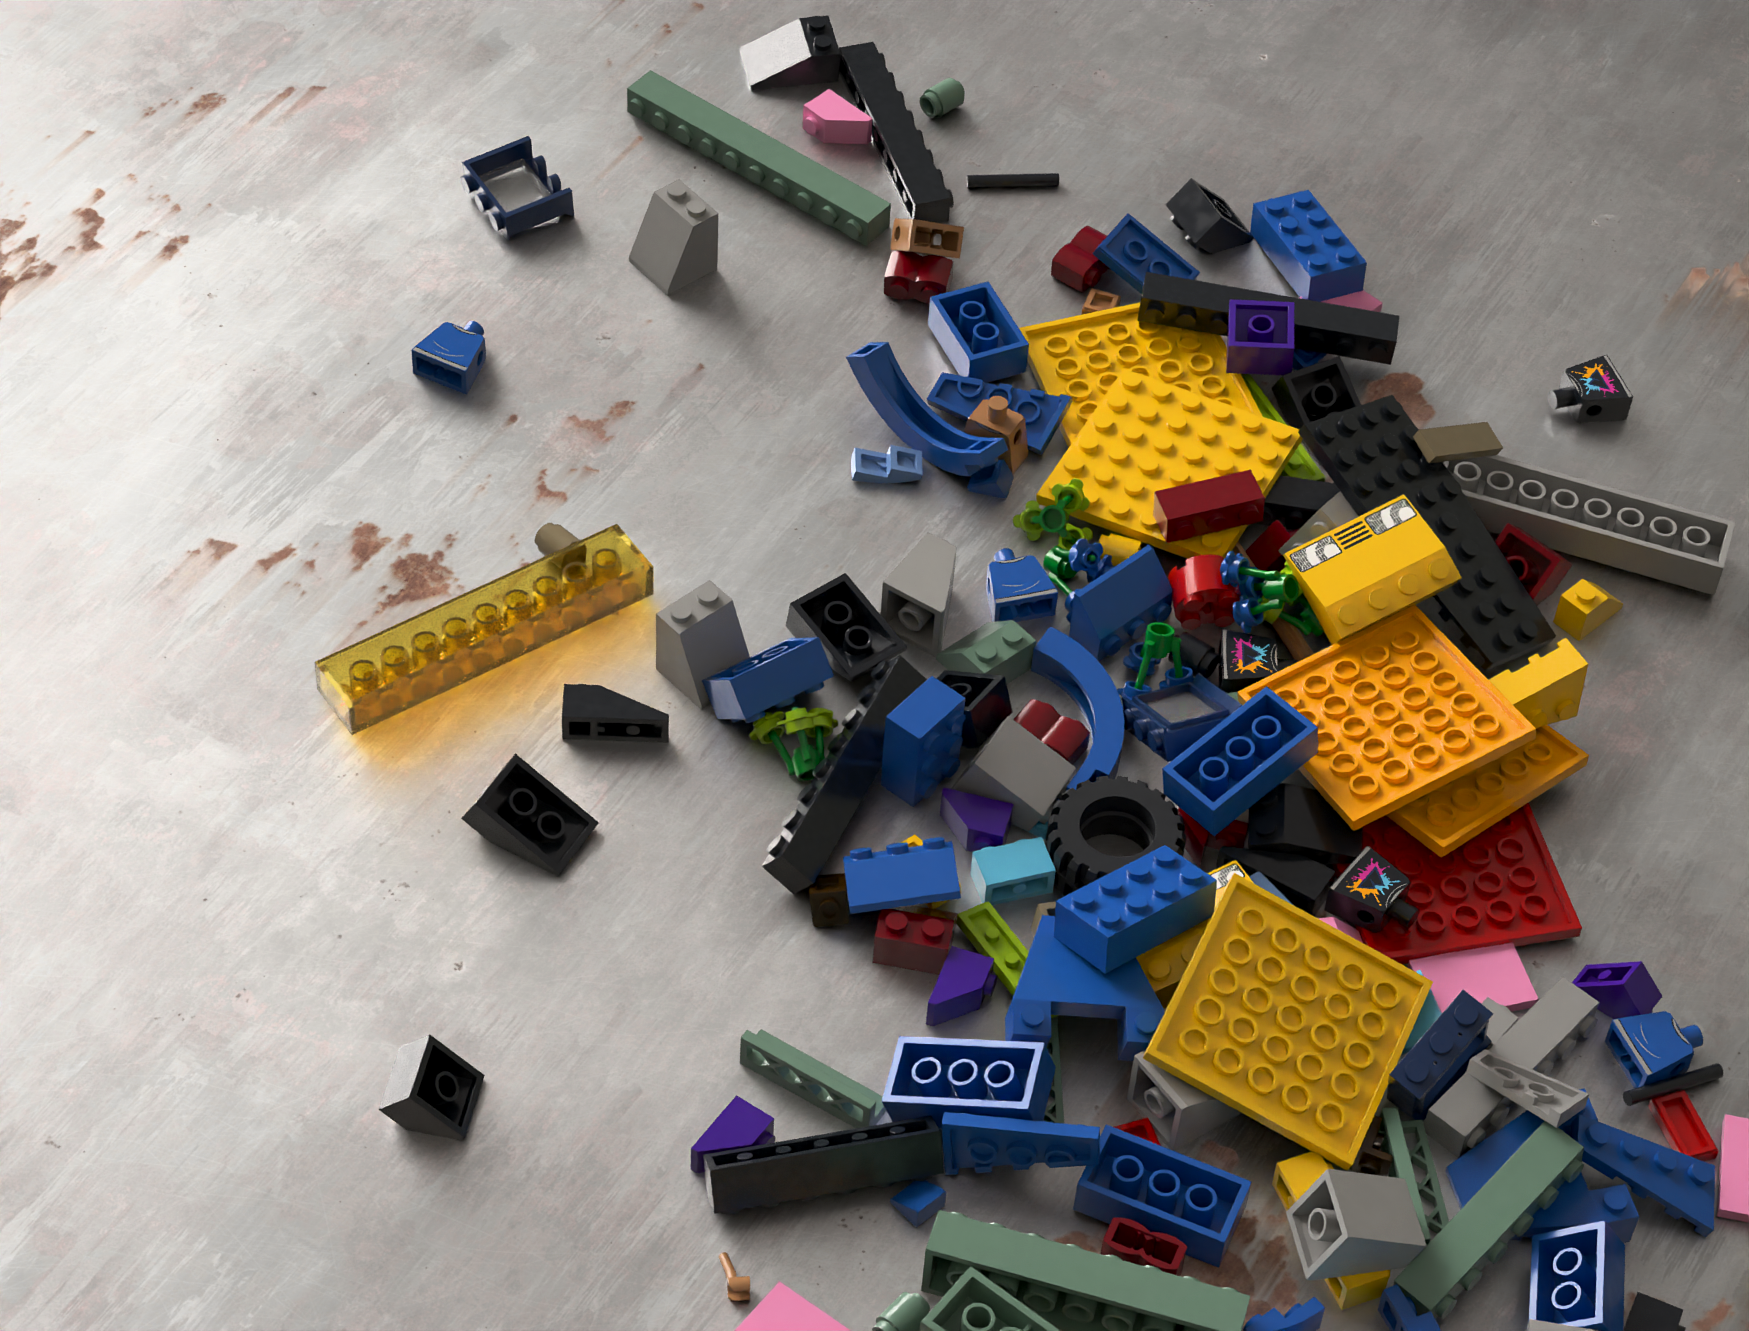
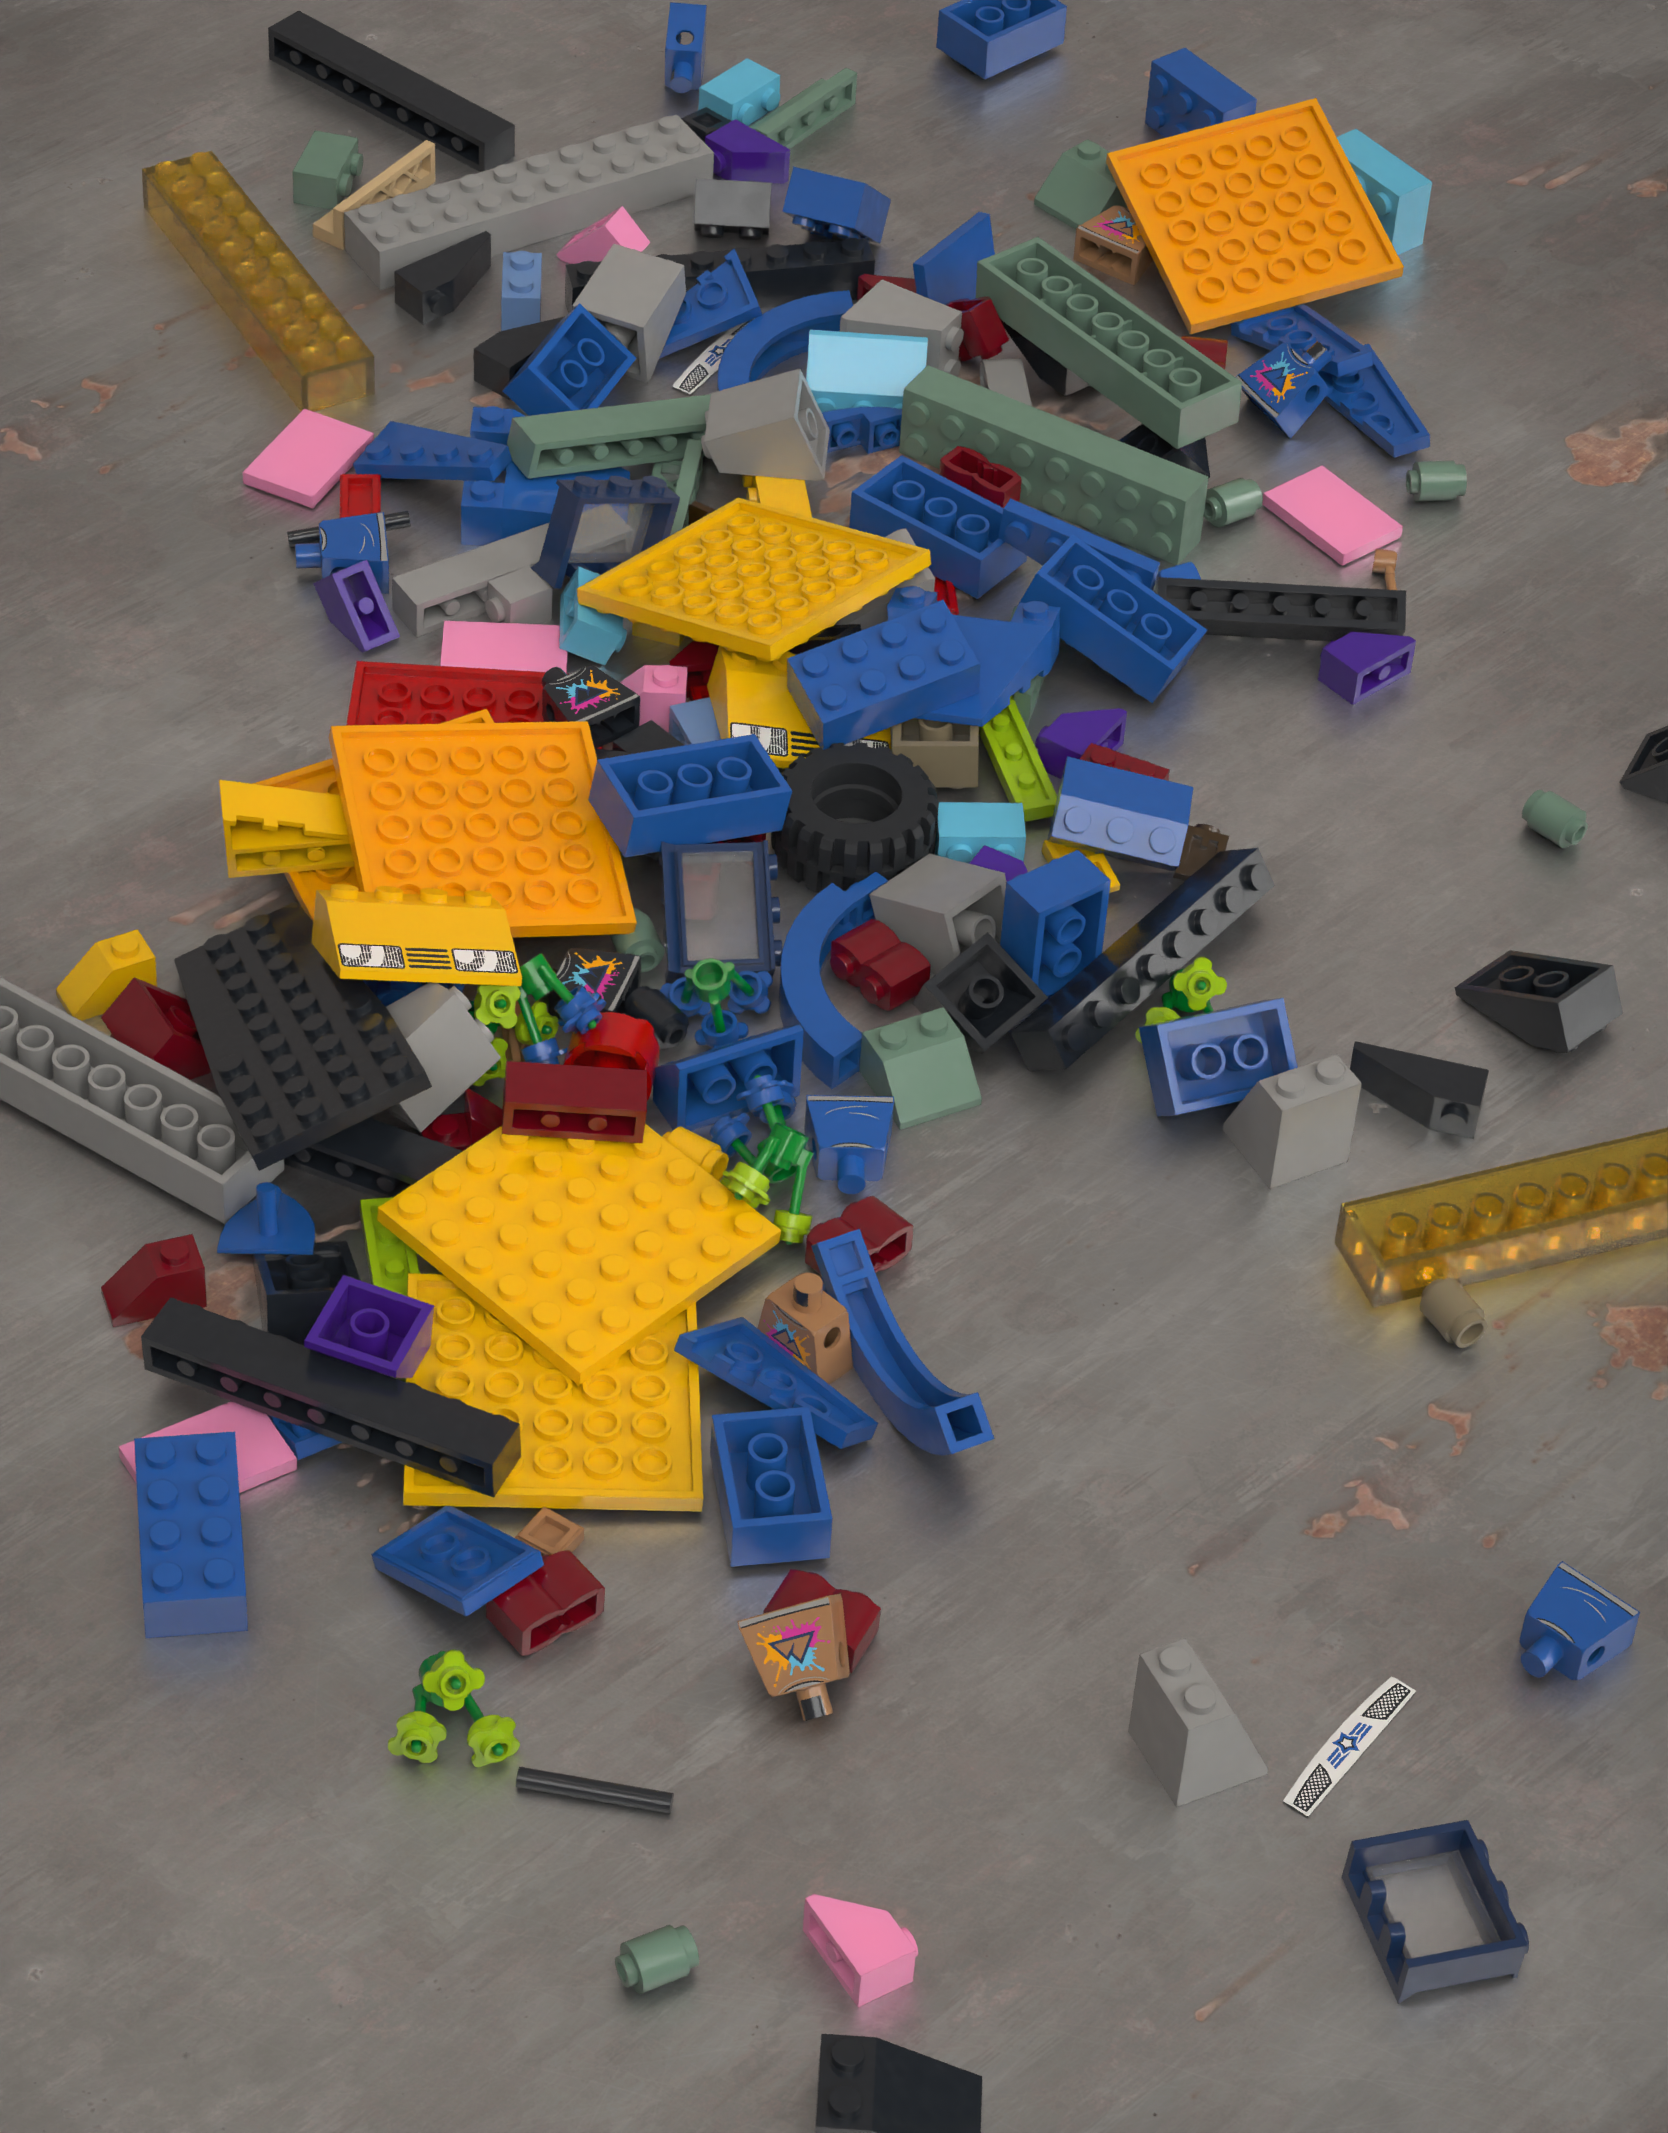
camera: 165 degrees left, 5 degrees down
sand green brick [627,70,891,246] -> none
sand green fence [740,1029,886,1128] -> none
black slope [786,573,907,682] -> none
black brick [839,42,954,223] -> none
medium blue slope [851,445,923,483] -> none
light grey slope [880,532,957,657] -> none
black slope [1165,178,1254,254] -> none
dark tan tile [1413,422,1503,463] -> none
light grey wing [1466,1050,1589,1128] -> none
none -> dark red slope [101,1234,207,1327]
none -> lime plant [388,1649,520,1768]
none -> dark red brick [805,1196,914,1275]
none -> white sticker [1283,1676,1416,1817]
none -> sand green brick [1522,790,1588,848]

